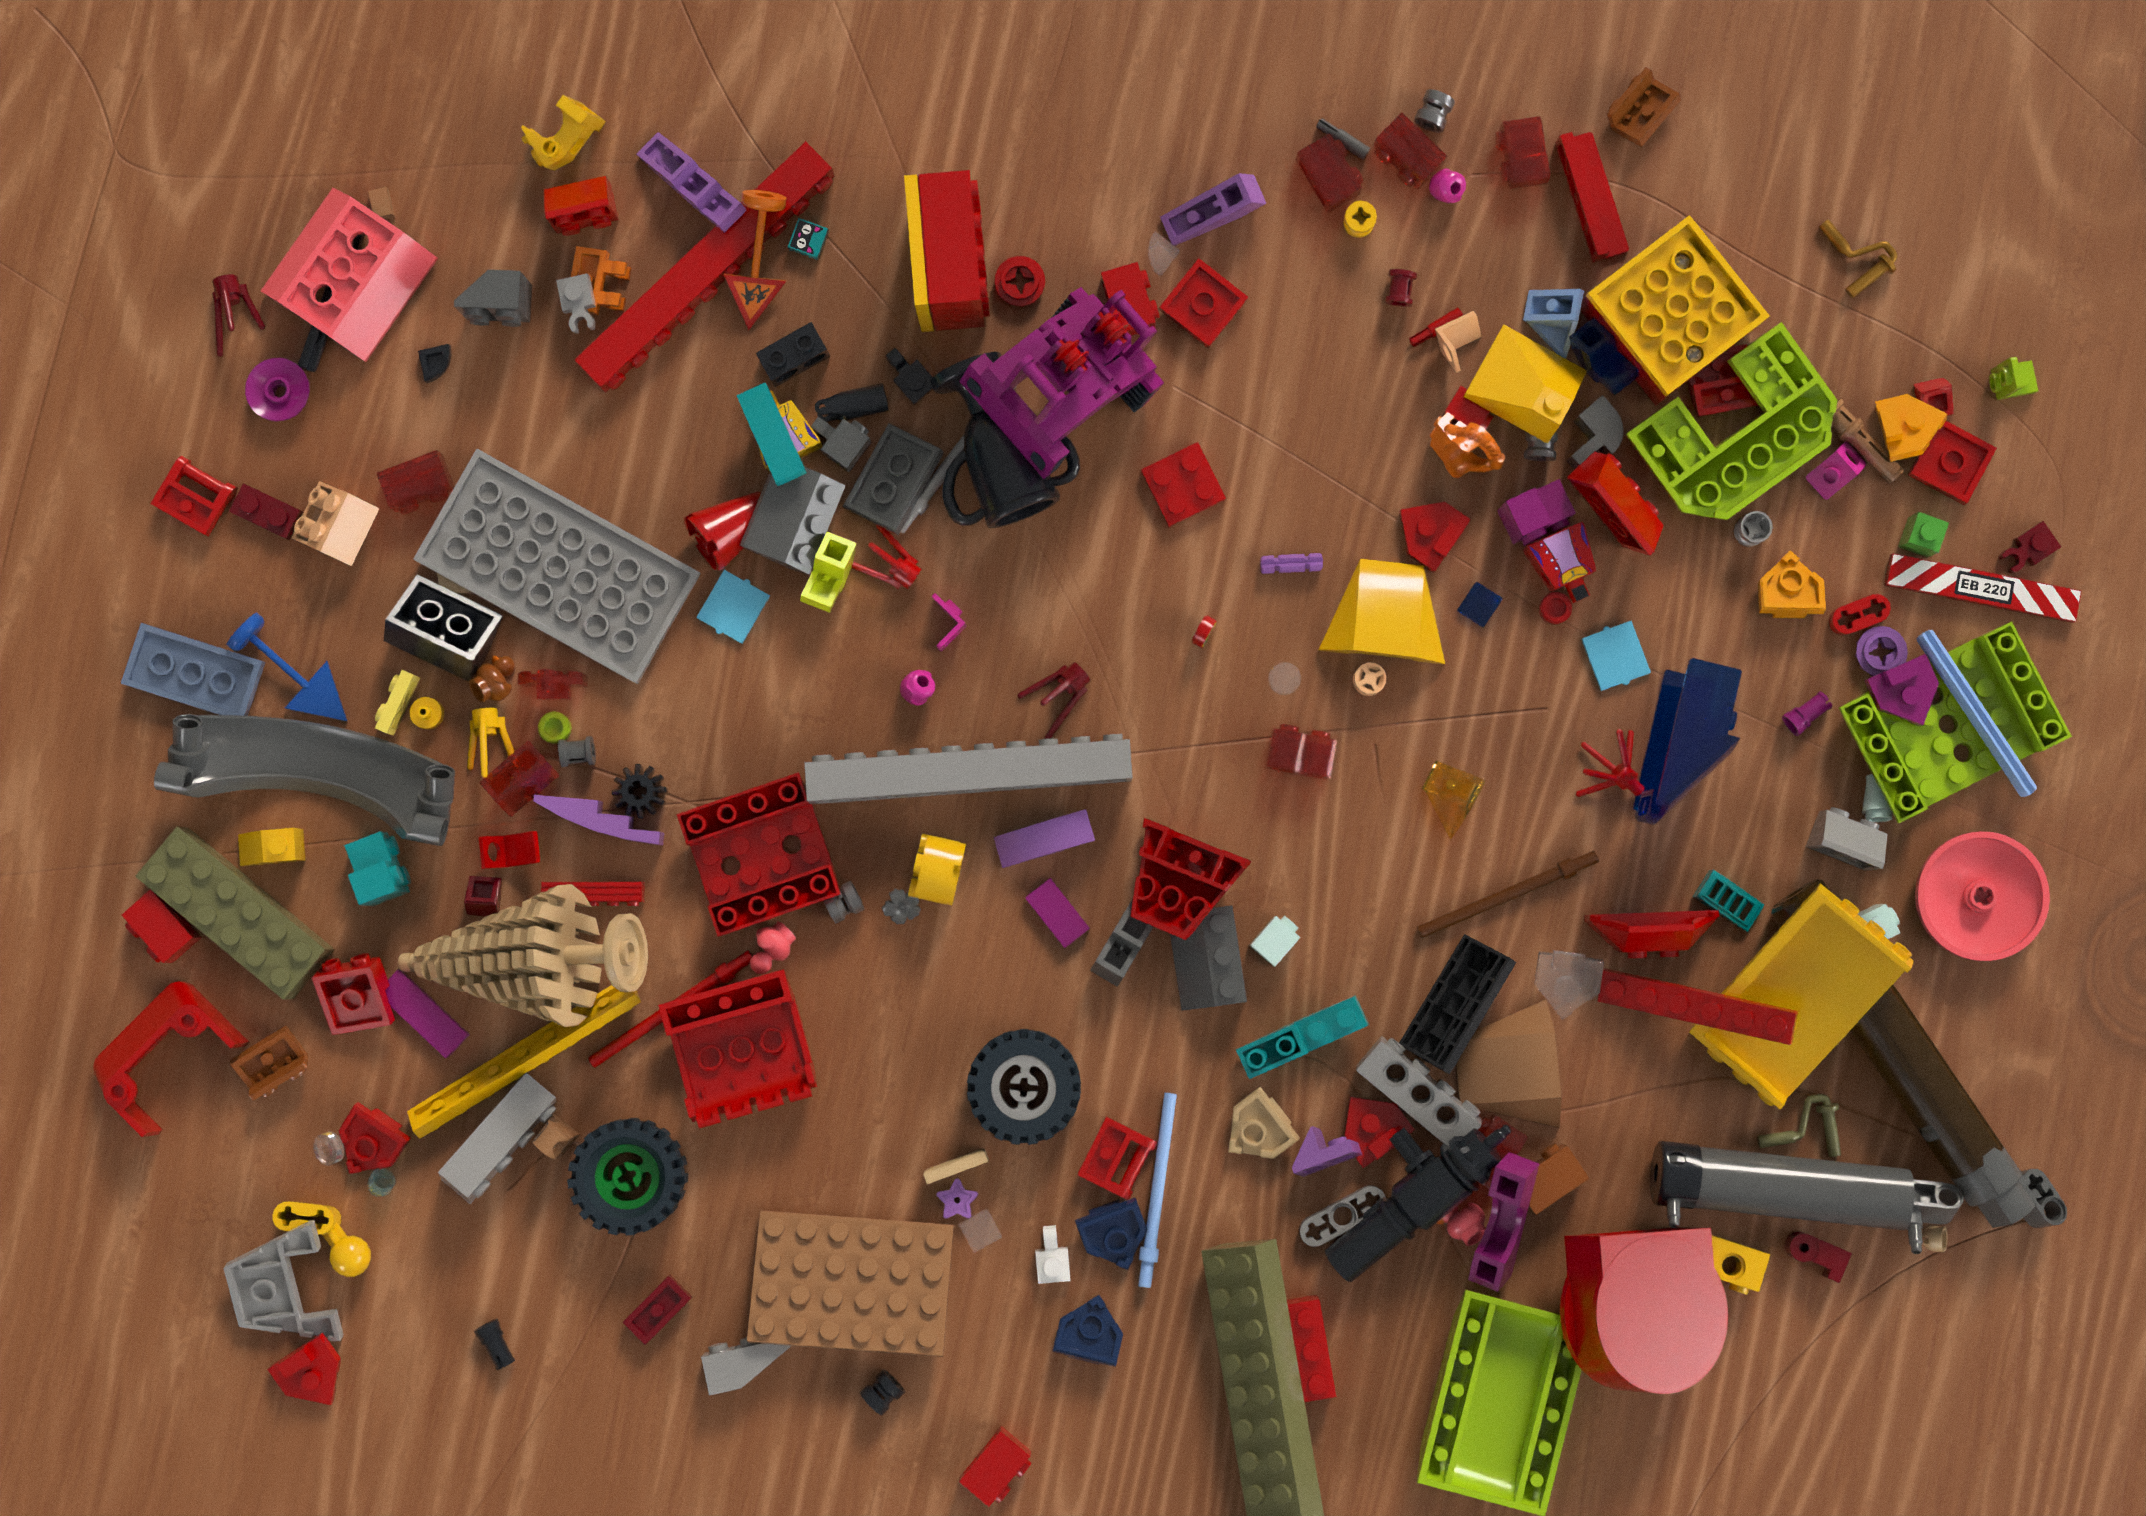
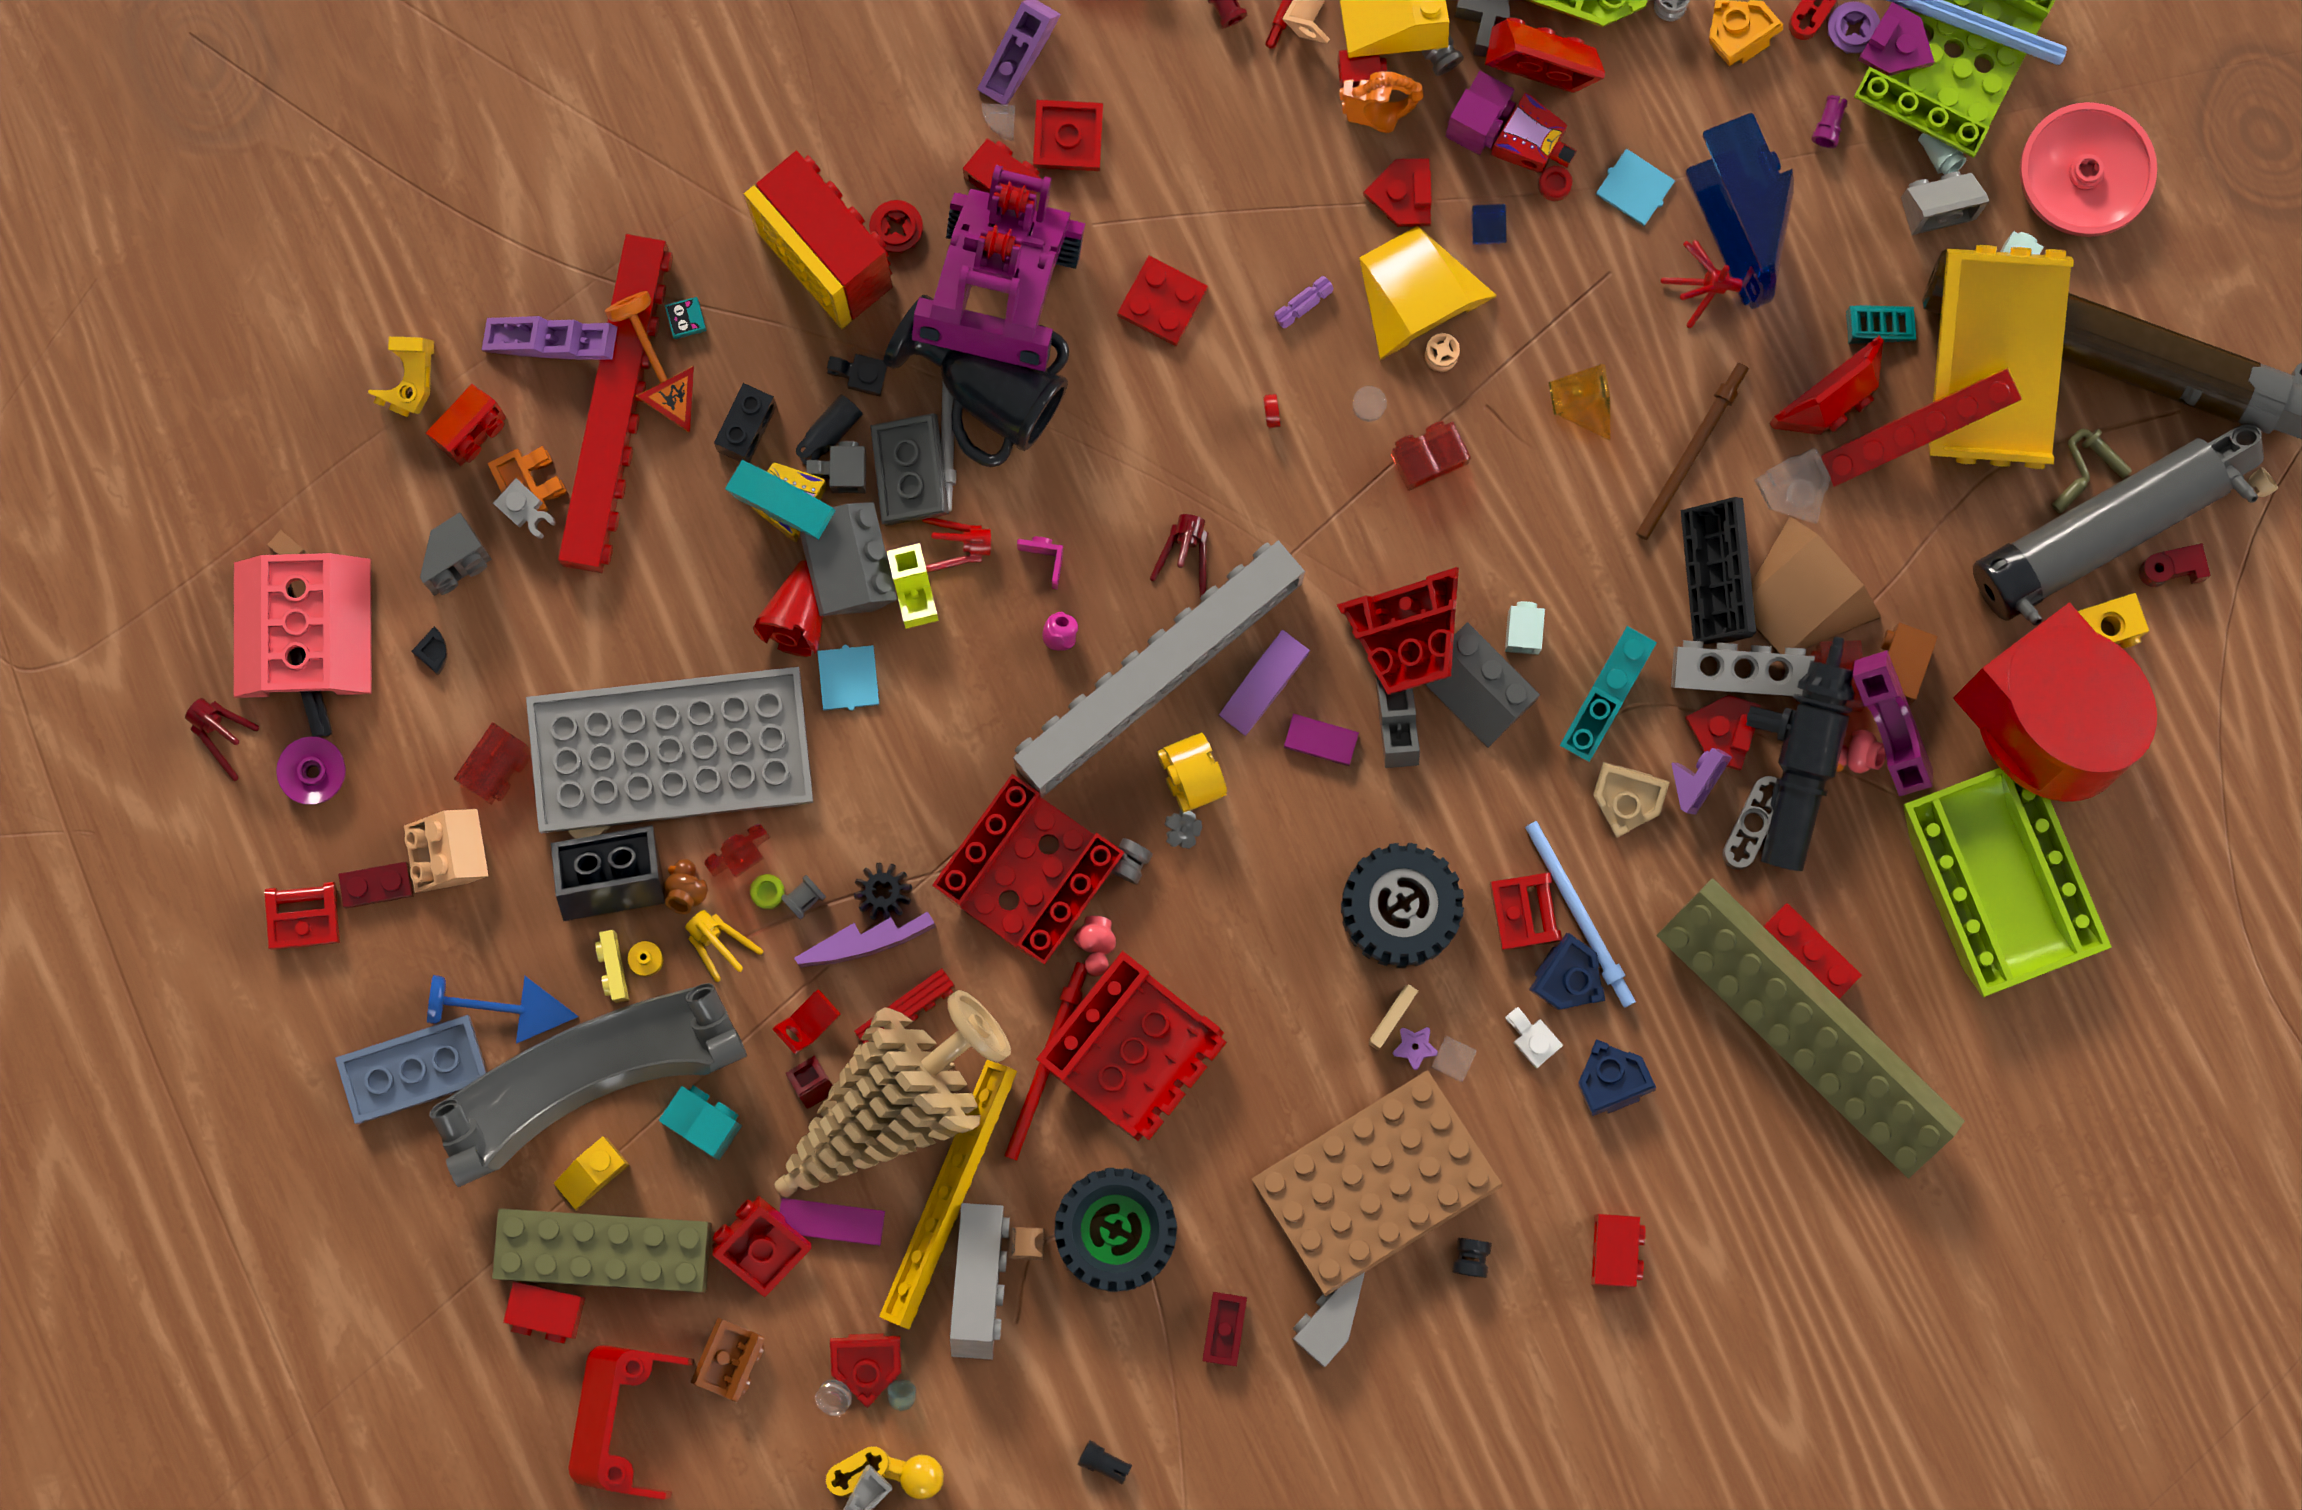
camera: 40 degrees left, 5 degrees down
clear red brick [479,740,560,817] -> none

